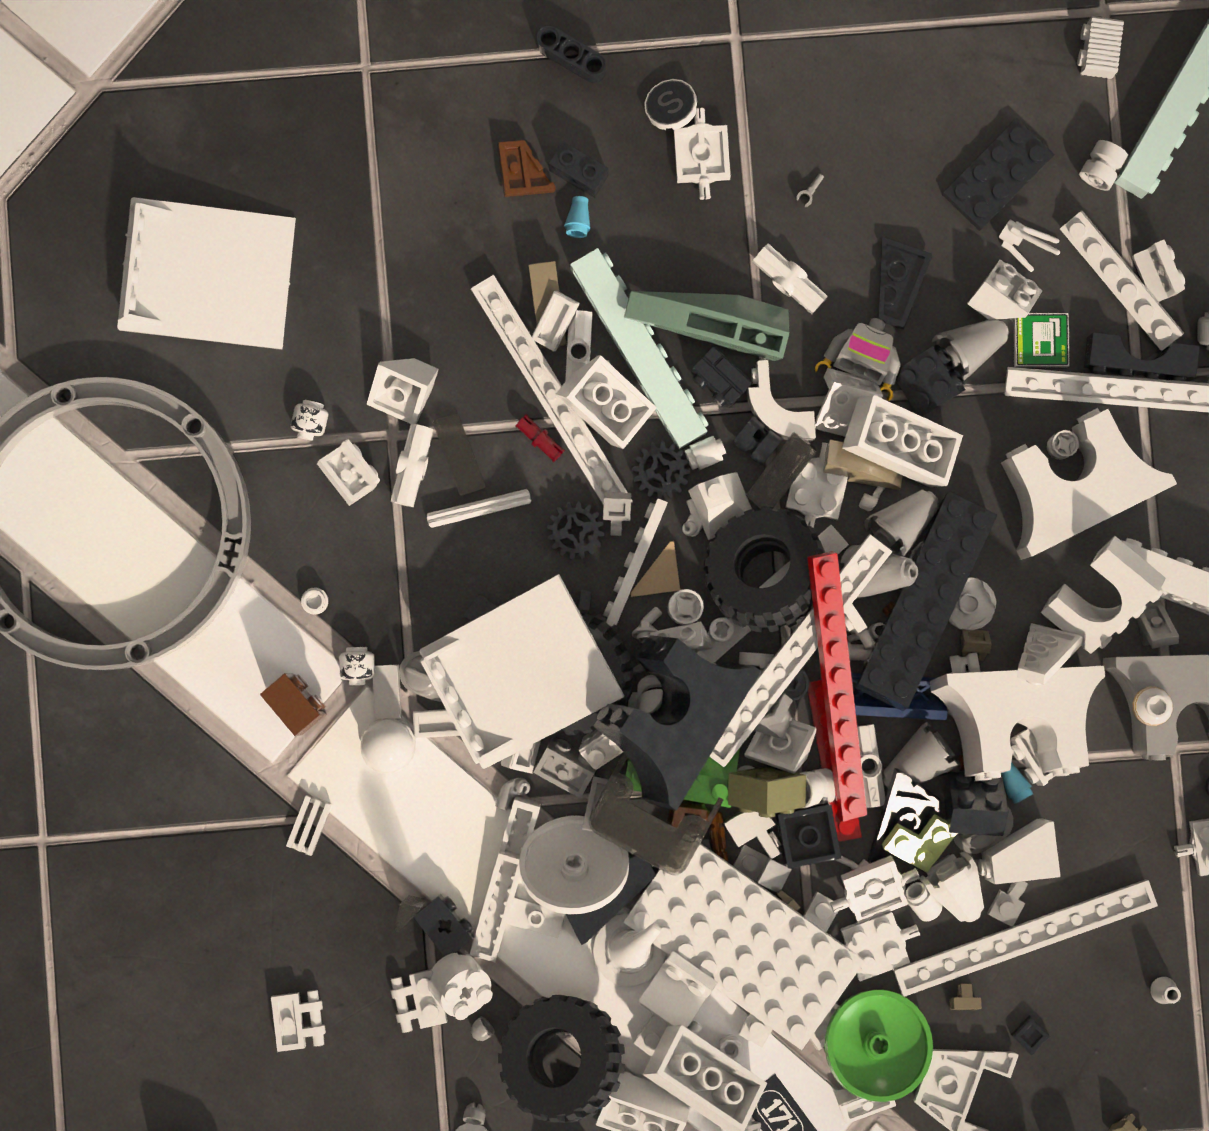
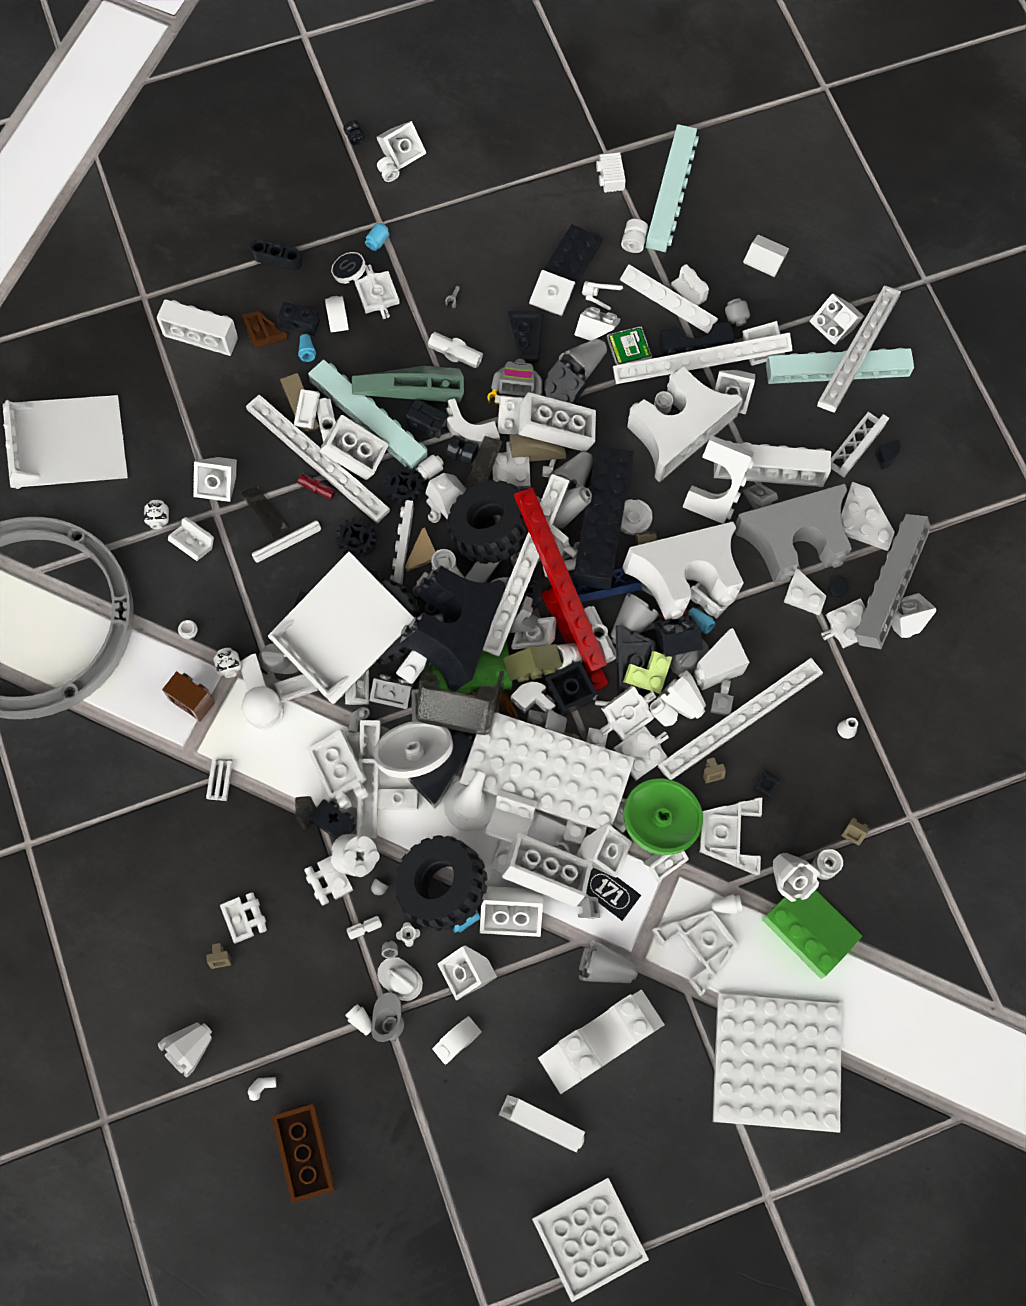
camera: 15 degrees left, 15 degrees down
white piece [391,424,434,507] -> none
light grey plate [603,492,631,536] -> none
white bush [709,618,734,642] -> none
white wing [1017,623,1082,685] -> none
white piece [1133,687,1173,726] -> none
none -> white brick [157,299,238,356]
none -> dark tan tile [206,943,231,969]
none -> white tile [307,730,369,810]
none -> white brick [325,296,349,332]
none -> white piece [347,916,382,939]
none -> medium azure brick [365,224,390,251]
none -> white plate [396,922,420,947]
none -> white plate [529,270,575,316]
none -> white slope [576,824,632,877]
none -> white slope [714,370,755,414]
none -> white wing [784,568,826,615]

